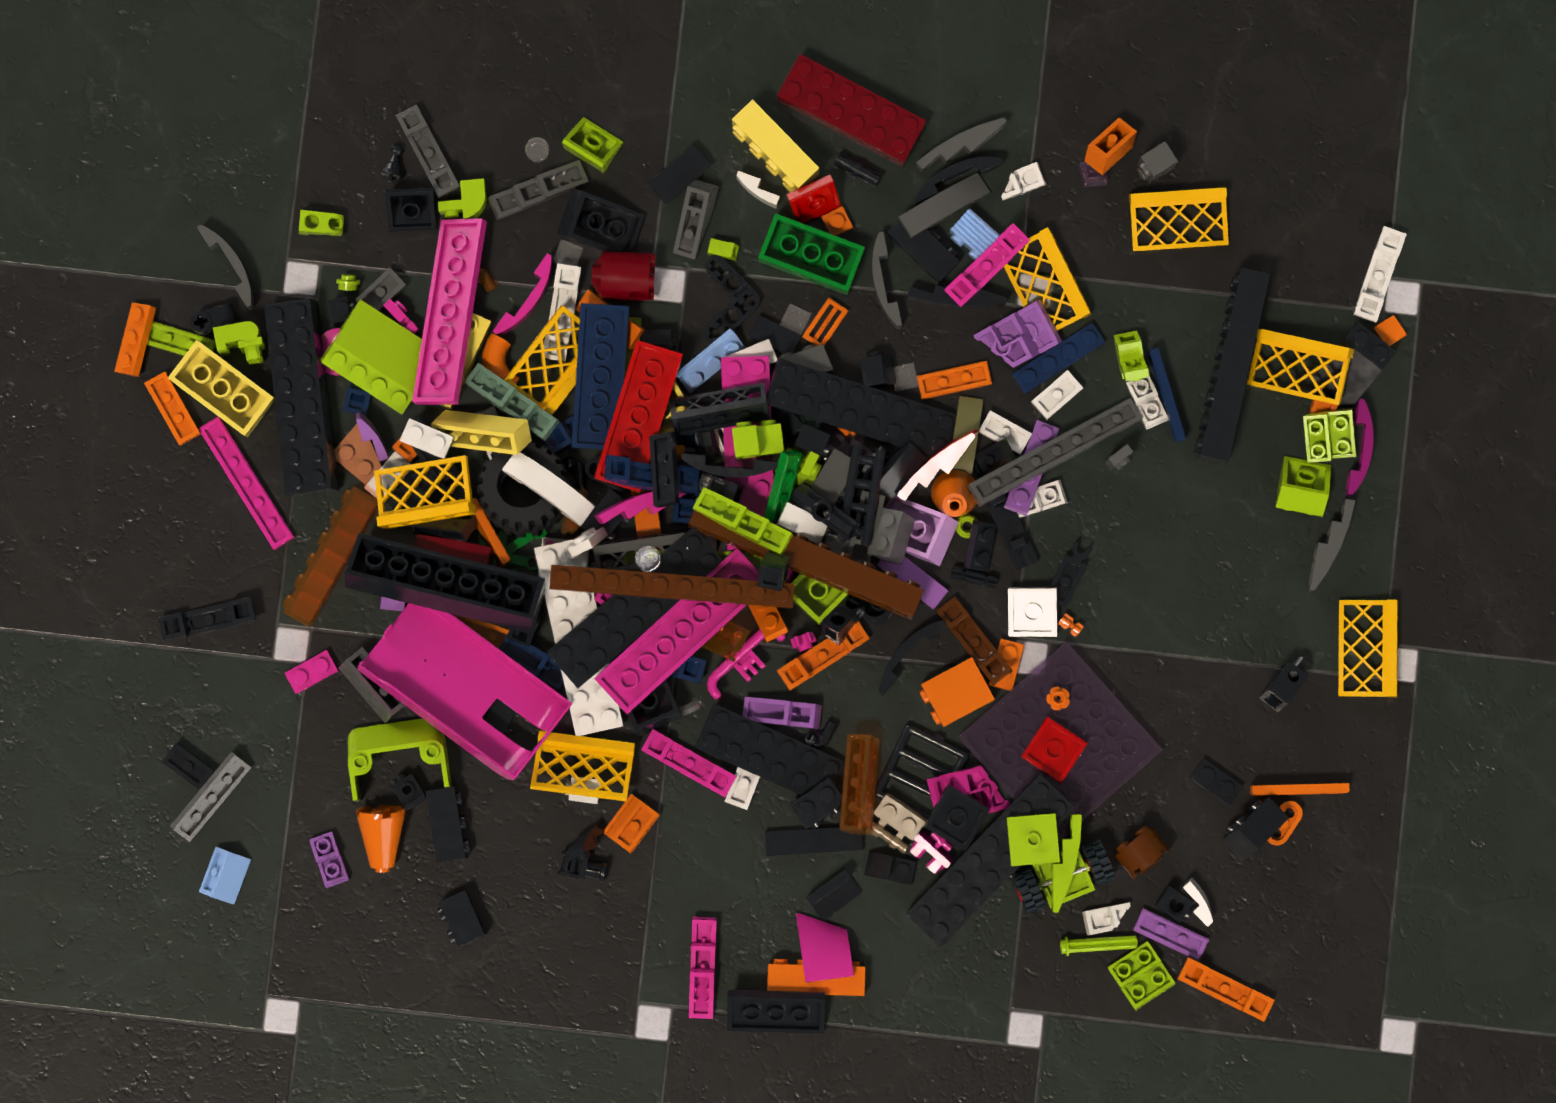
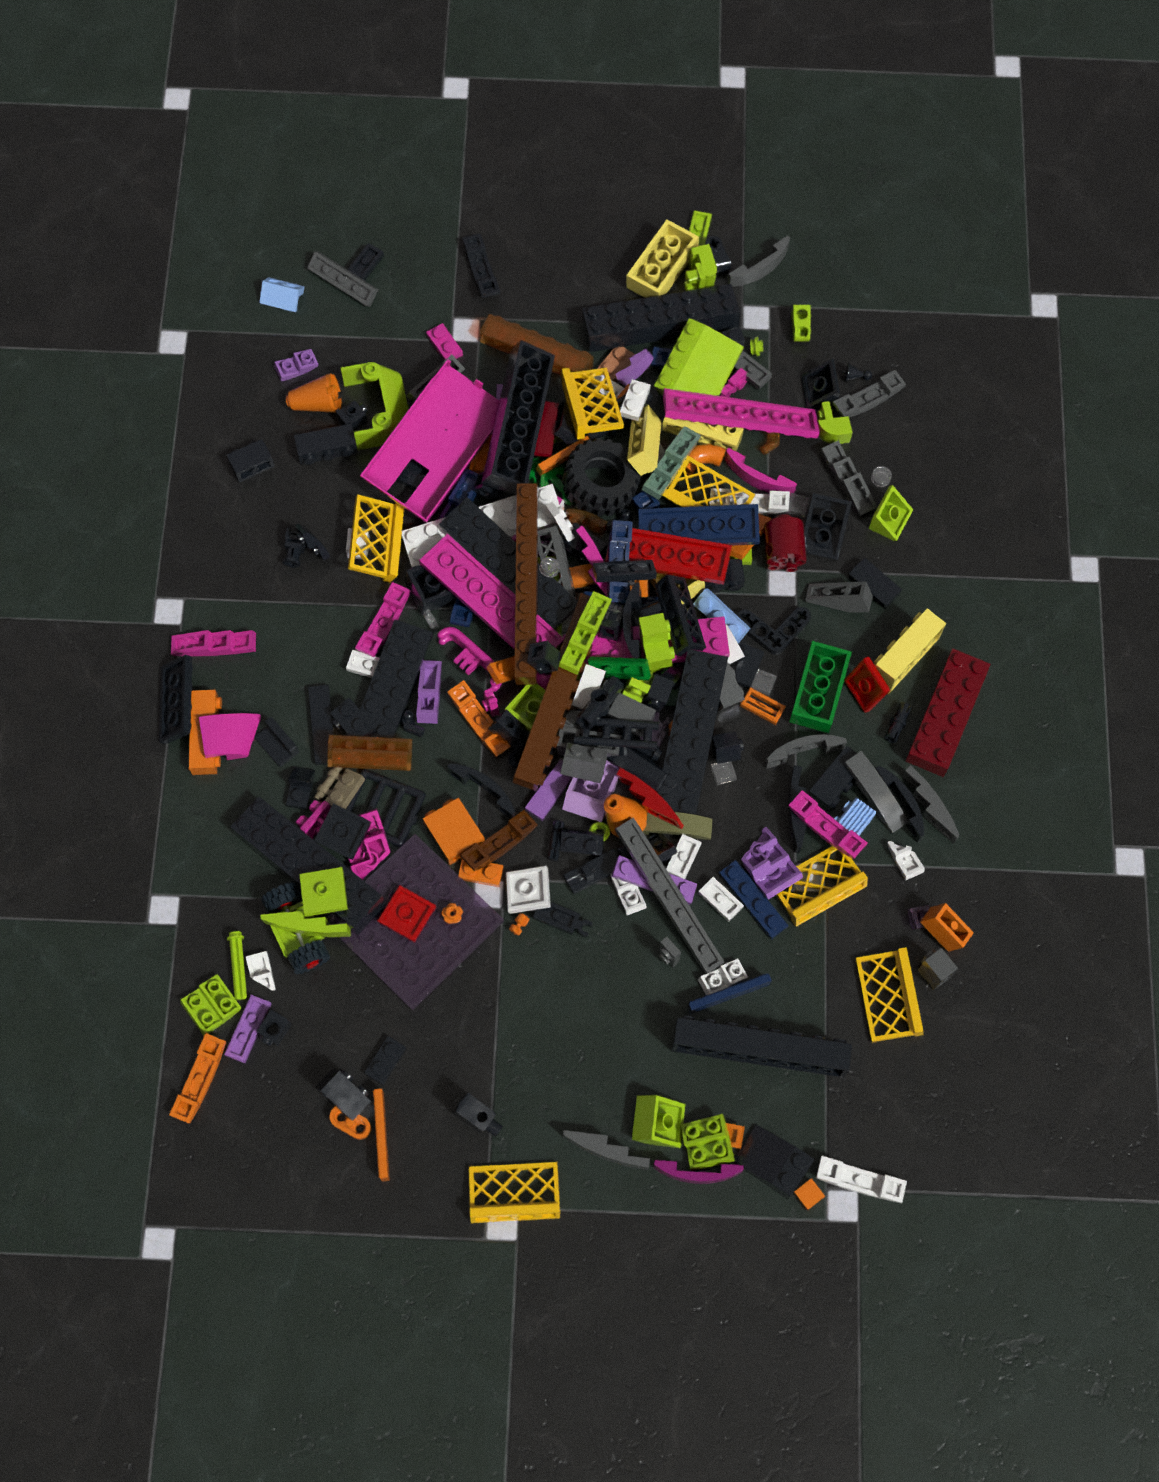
camera: 80 degrees right, 15 degrees down
orange plate [114,302,156,377] -> none
orange plate [144,371,201,446] -> none
dark pink tile [198,416,295,550] -> none
white slope [502,453,595,527] -> none
orange plate [604,794,660,854] -> none
clear orange plate [702,621,750,662] -> none
lime piece [707,238,739,261] -> none
white slope [737,171,780,209] -> none
orange plate [821,206,853,236] -> none
orange tile [917,361,992,400] -> none
lime brick [1114,331,1149,381] -> none
reddish brown brick [1115,825,1171,880] -> none
white slope [1183,878,1213,927] -> none
yellow fence [1247,328,1355,405] -> none

